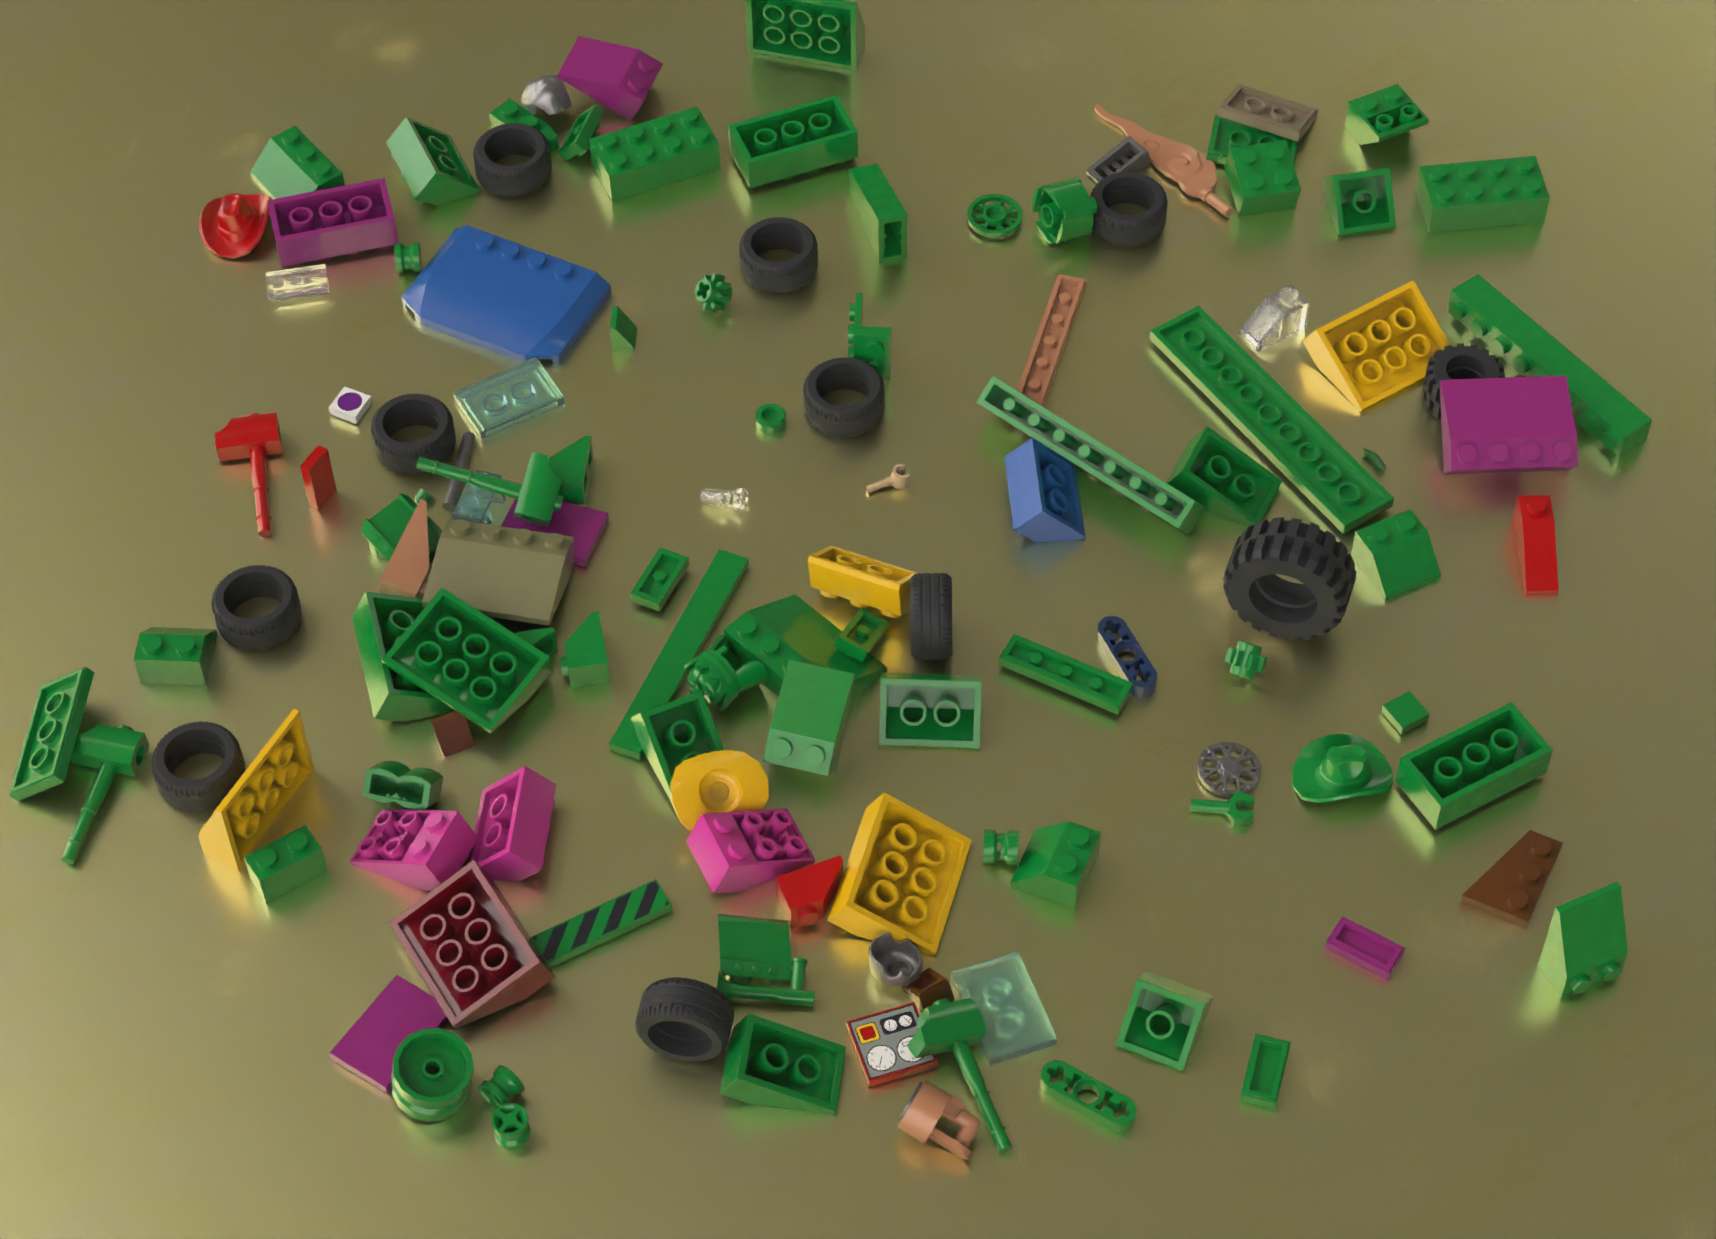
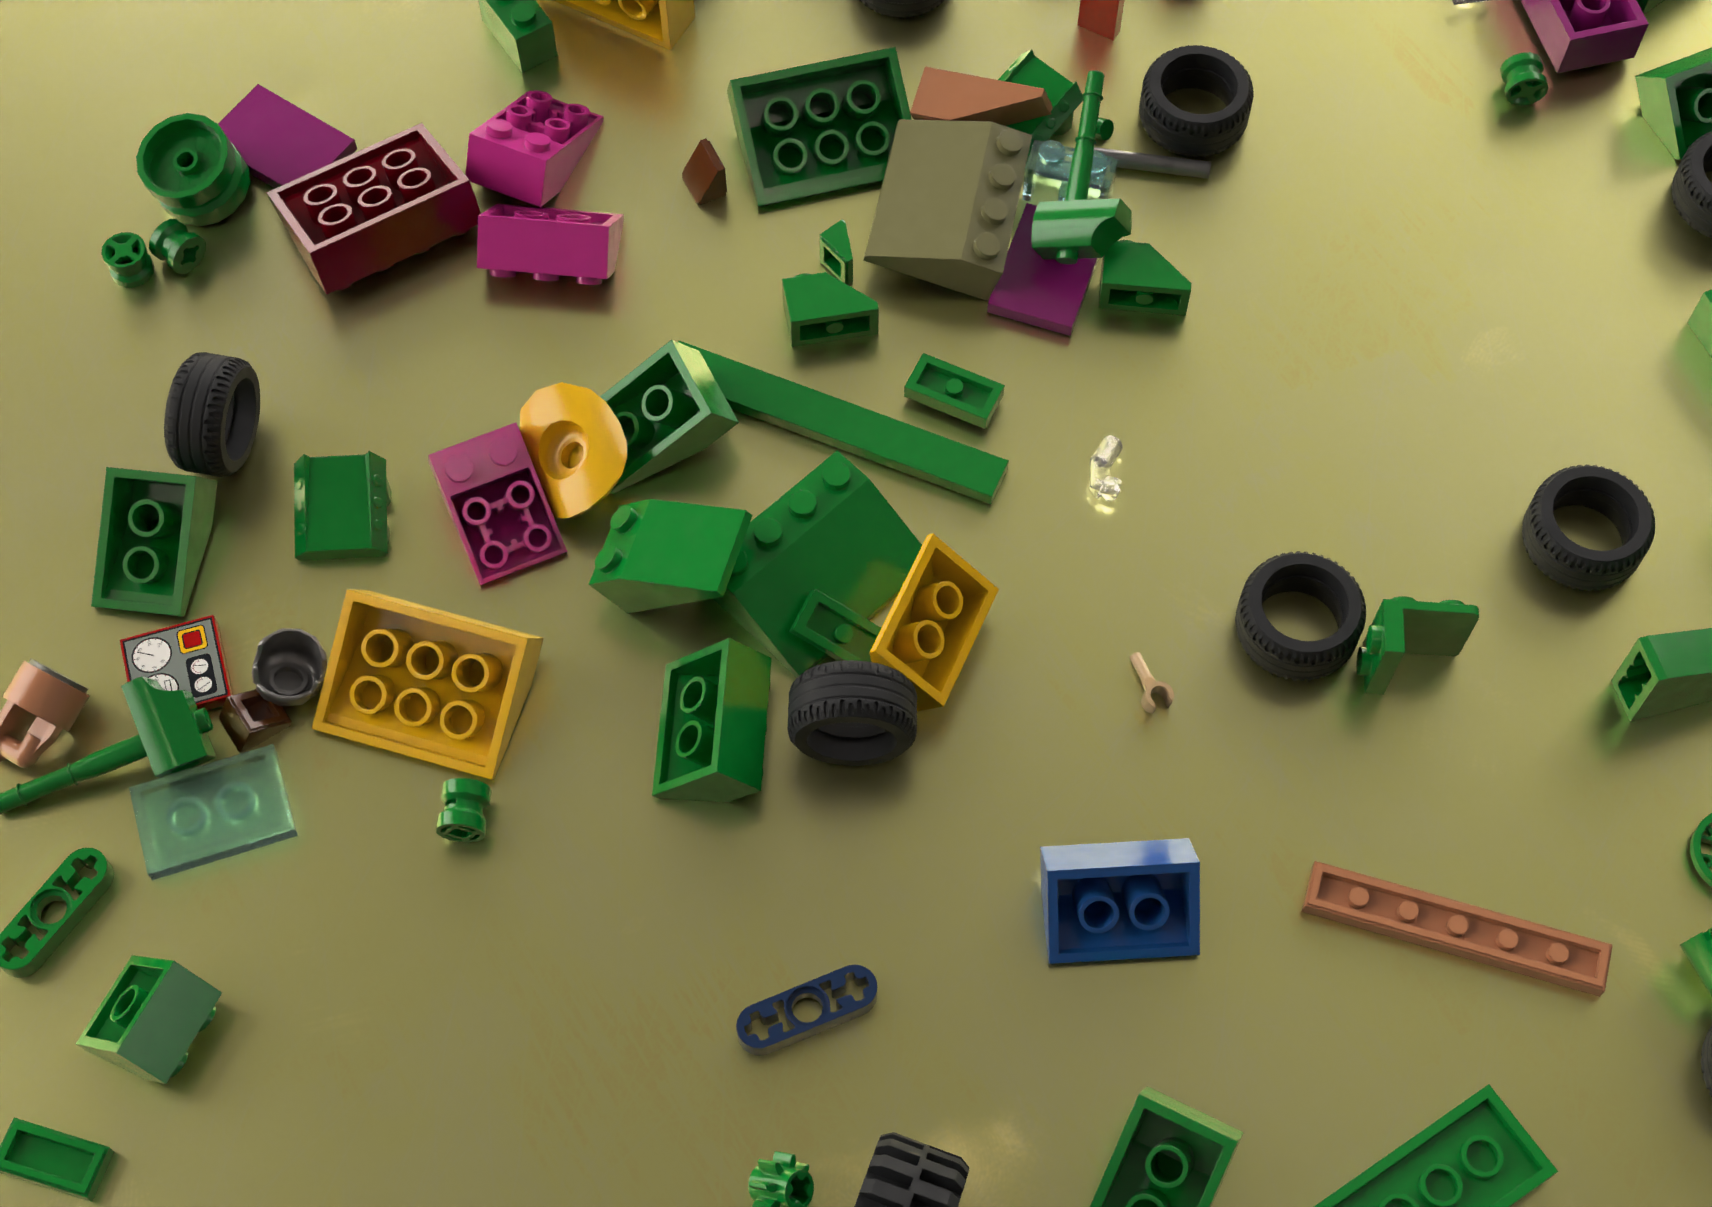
camera: 90 degrees right, 10 degrees up
tile [329,386,372,424] -> none
green brick [362,761,443,810] -> none
green slope [381,587,550,733] -> none
blue slope [402,225,611,364] -> none
clear light blue tile [453,358,565,440] -> none
green tile [531,879,672,968] -> none
green slope [610,306,637,350] -> none
green hat [683,634,768,712] -> none
green gear [695,273,732,312] -> none
green piece [716,958,815,1007] -> none
green tile [755,404,787,434] -> none
red slope [776,855,844,929] -> none
green brick [976,376,1206,535] -> none
green plate [999,634,1133,715] -> none
green slope [1010,821,1101,909] -> none
green bar [1190,791,1255,827] -> none
flat silver wheel [1197,742,1261,798] -> none

